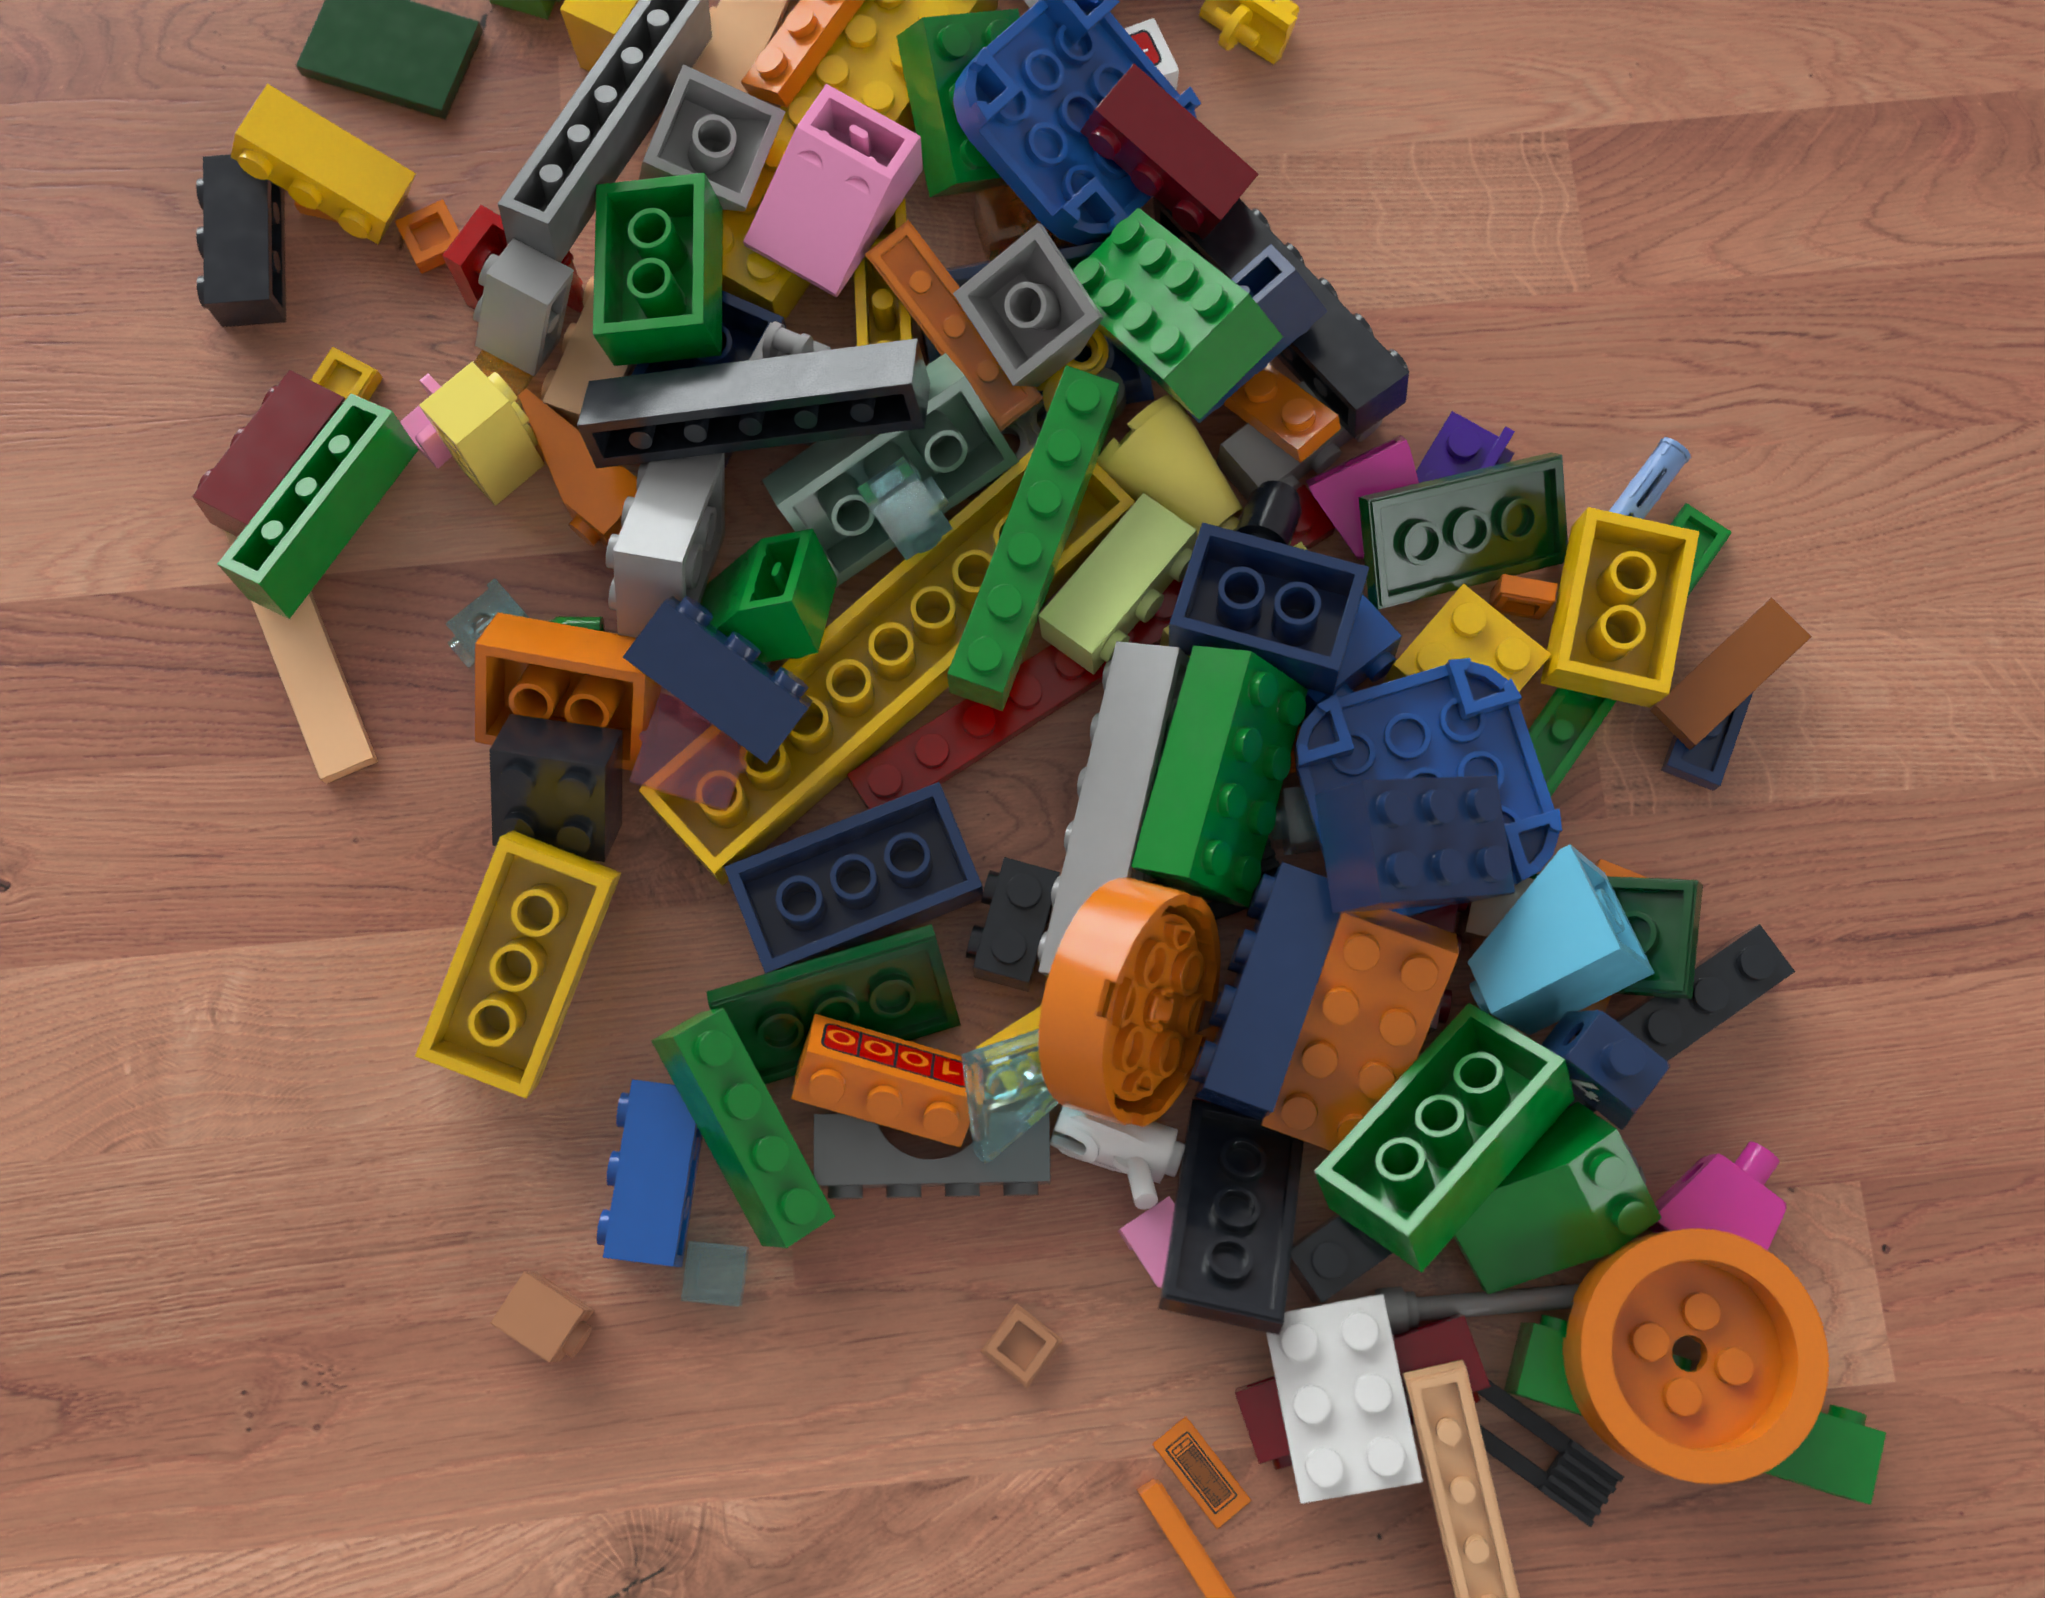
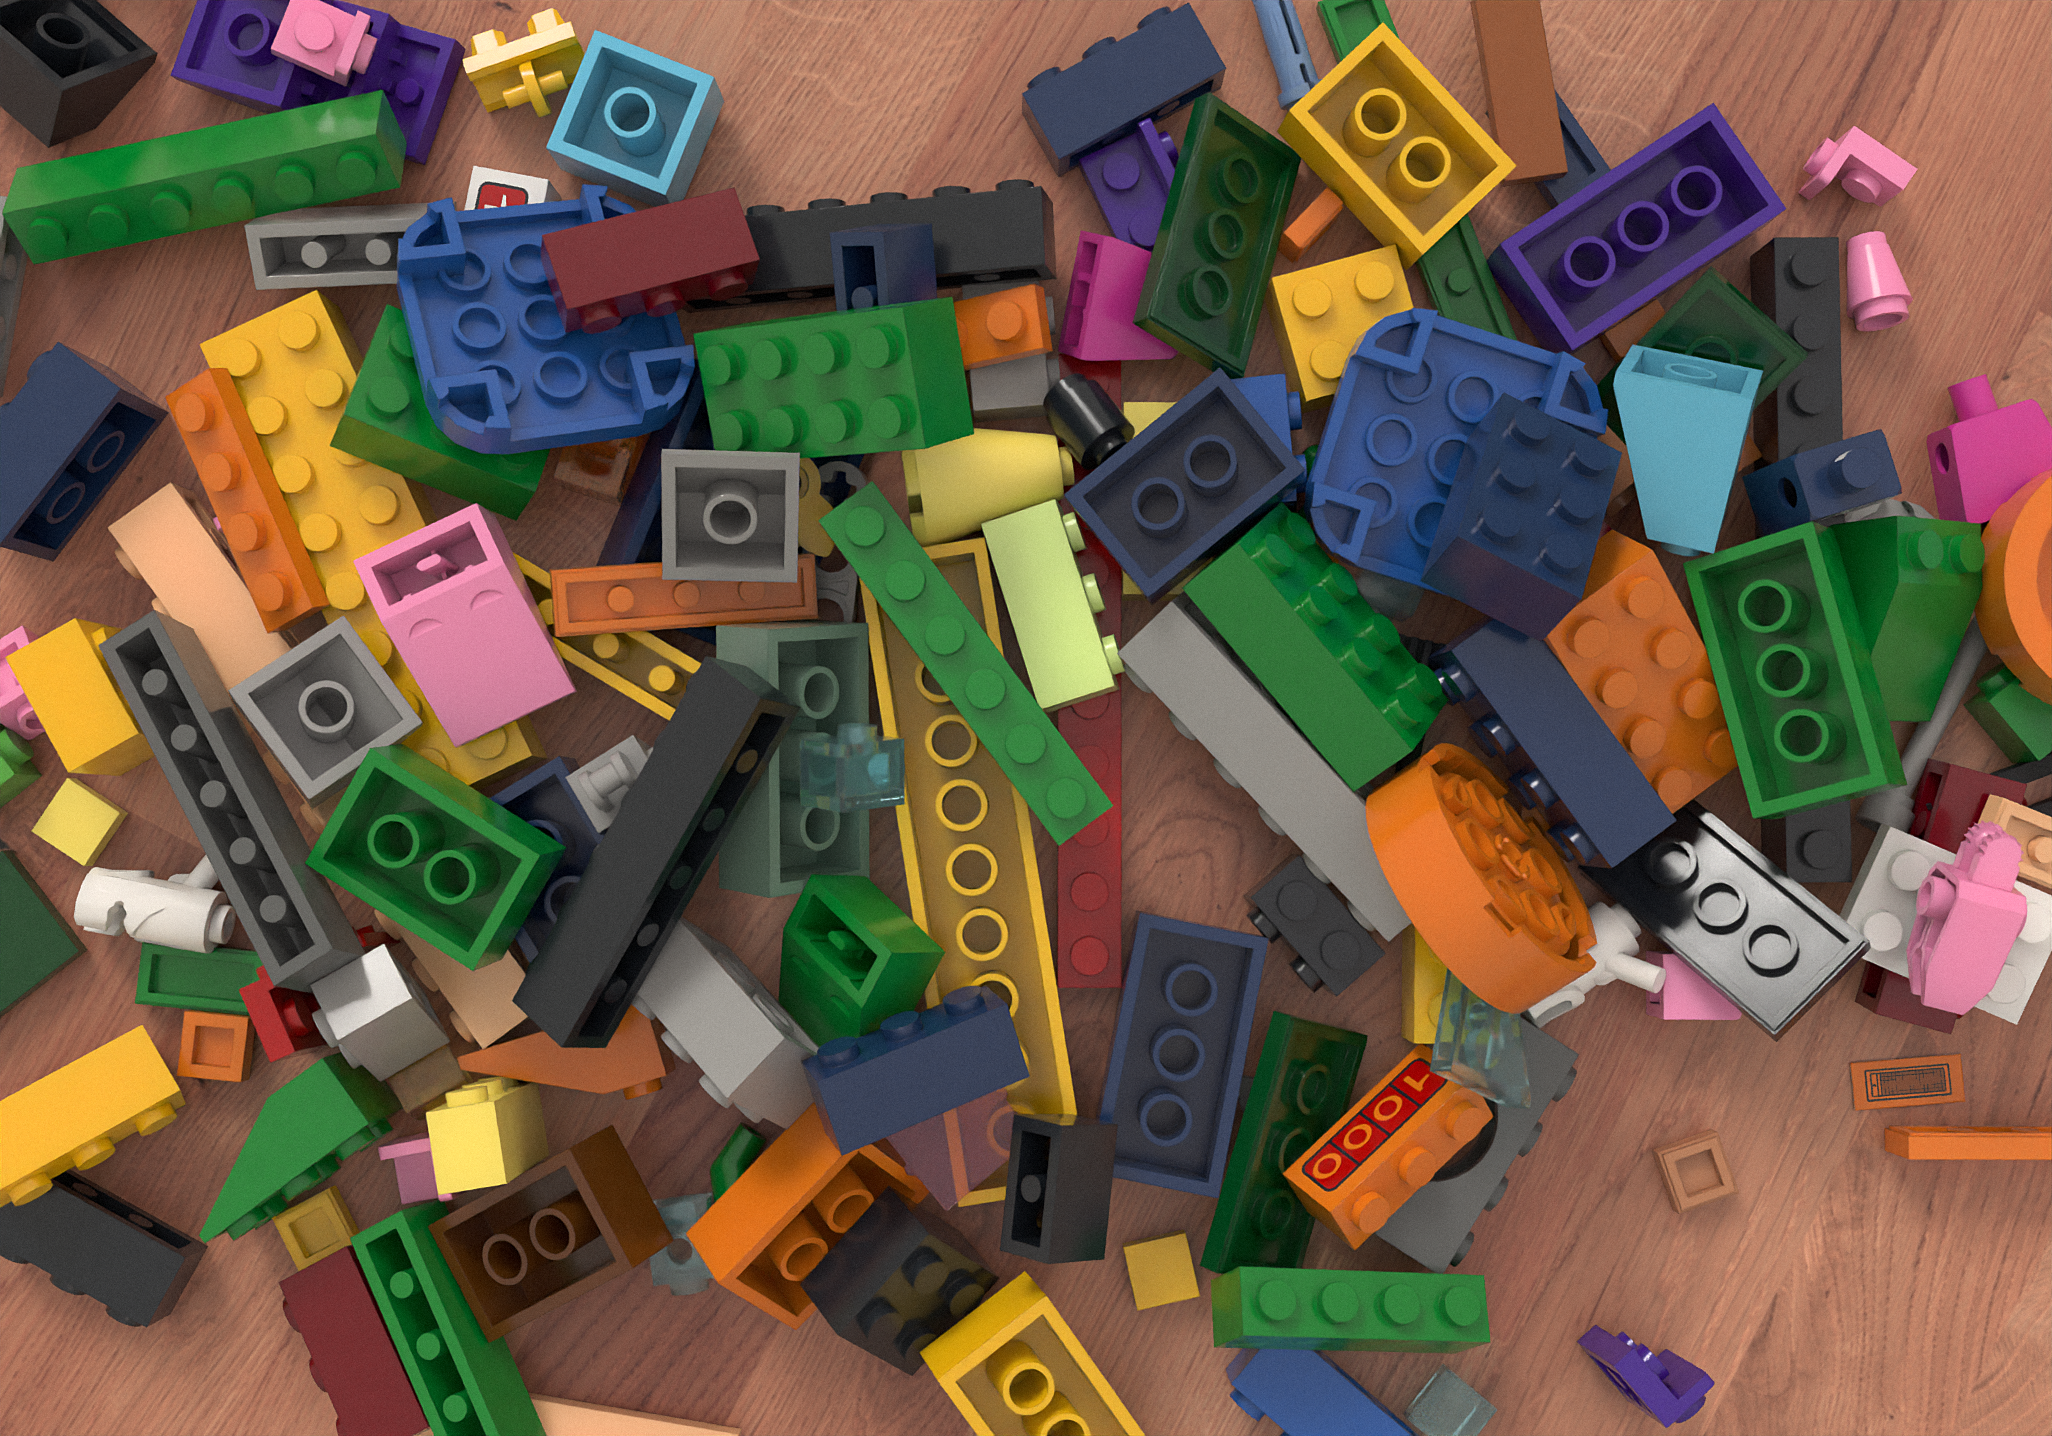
camera: 55 degrees left, 10 degrees up
none -> light yellow tile [32,778,128,866]
none -> white piece [74,855,236,953]
none -> green tile [135,942,263,1016]
none -> green slope [199,1052,405,1243]
none -> reddish brown brick [428,1124,674,1343]
none -> medium azure brick [546,30,724,207]
none -> black brick [1000,1114,1118,1264]
none -> dark blue brick [1022,3,1226,177]
none -> yellow tile [1122,1229,1200,1311]
none -> dark purple brick [1486,103,1786,355]
none -> dark purple bracket [1577,1325,1715,1428]
none -> bright pink bracket [1799,126,1917,207]
none -> bright pink cone [1846,231,1913,331]
none -> bright pink hinge [1906,820,2027,1015]

